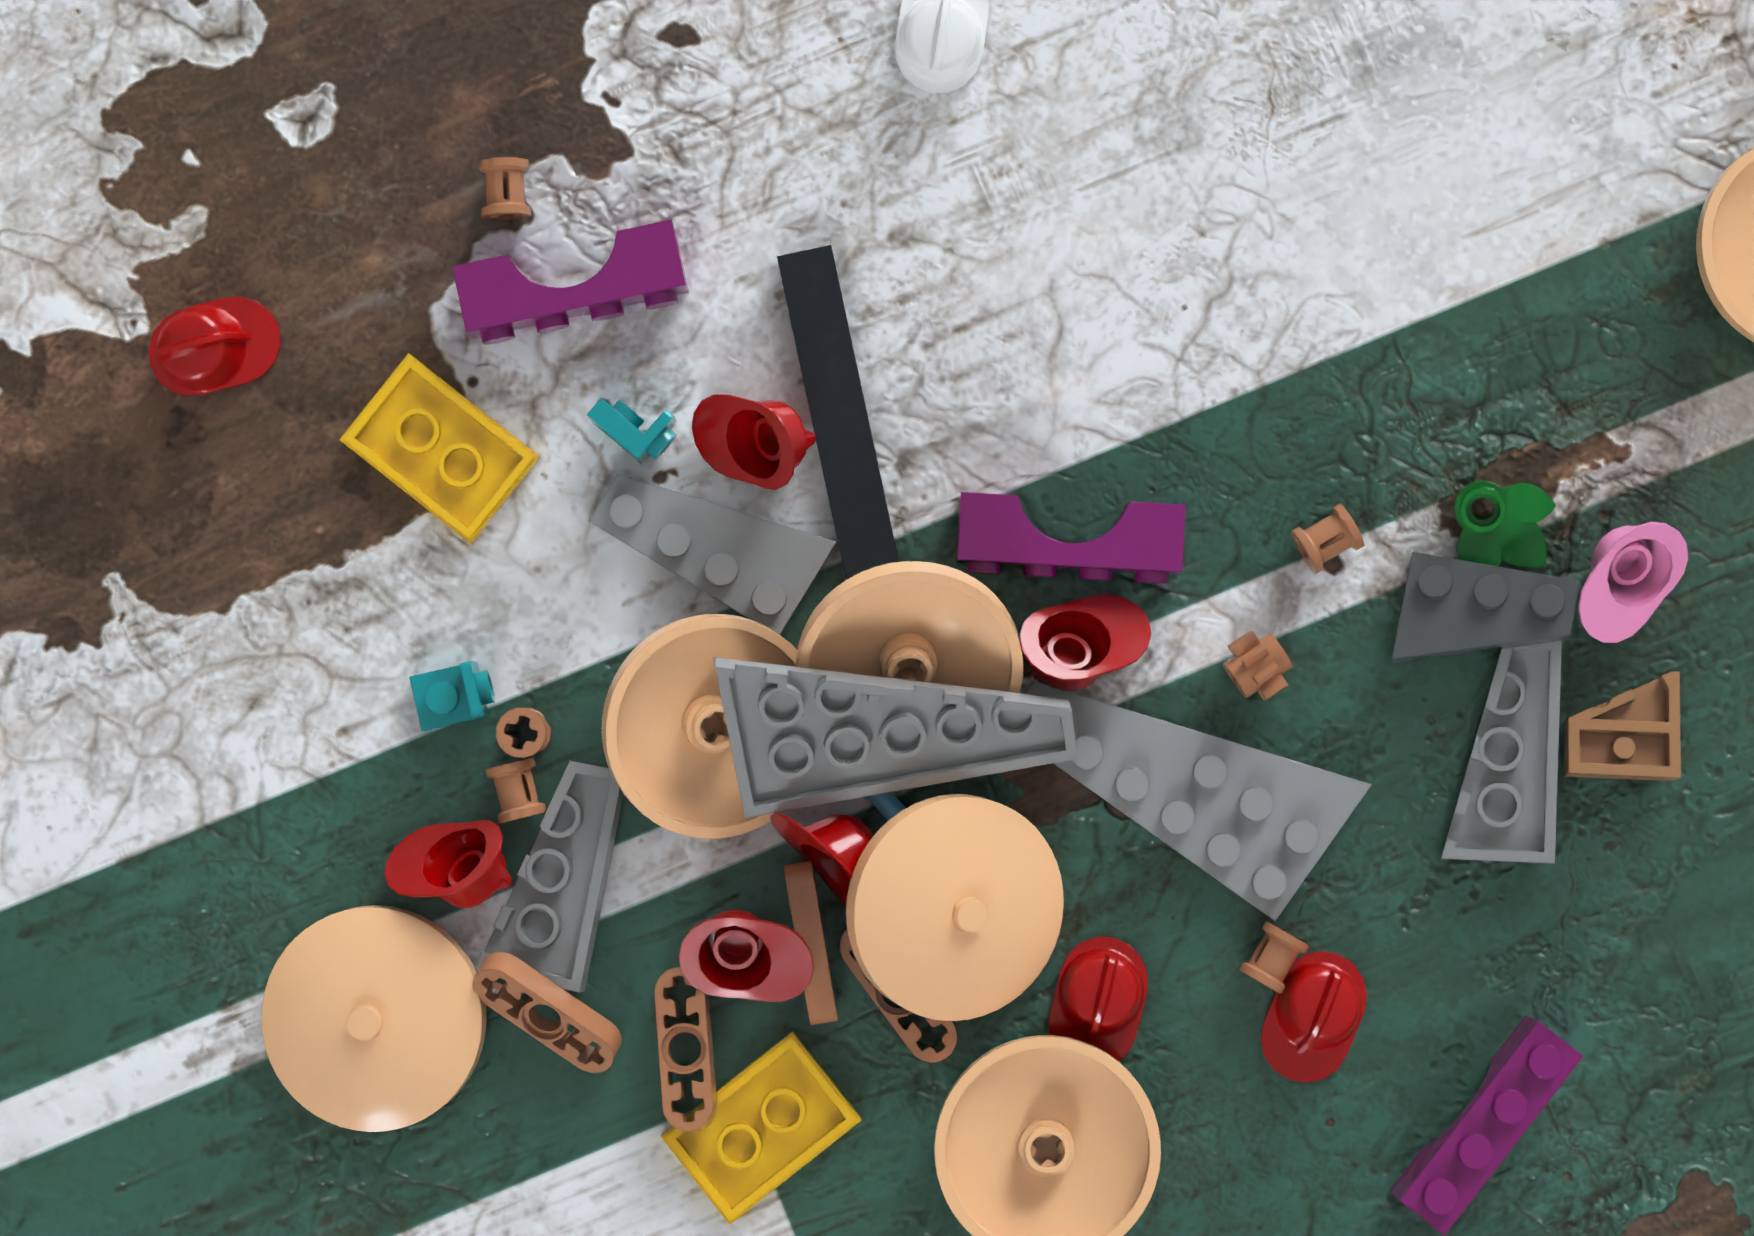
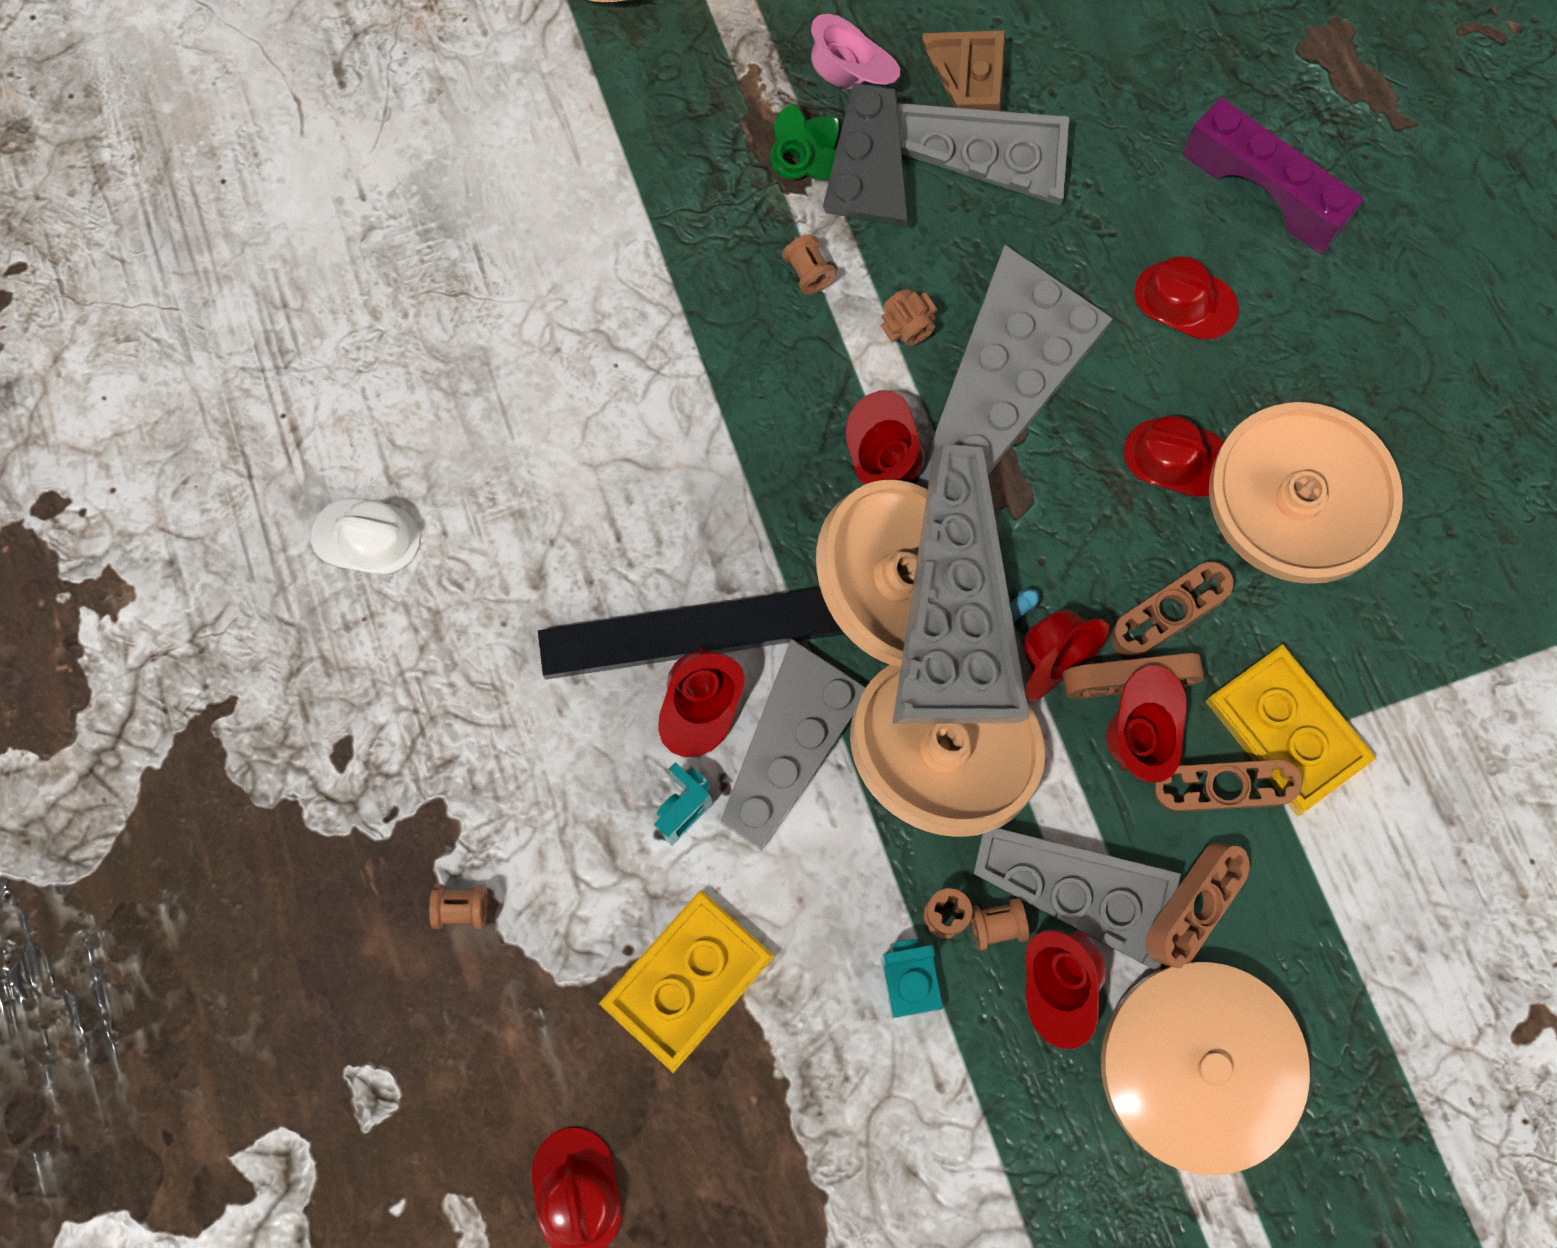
camera: 85 degrees left, 15 degrees down
magenta arch [452,219,689,345] -> none
light nougat dish [846,794,1064,1021] -> none
magenta arch [956,492,1186,584] -> none
nougat bush [1239,921,1309,994] -> none

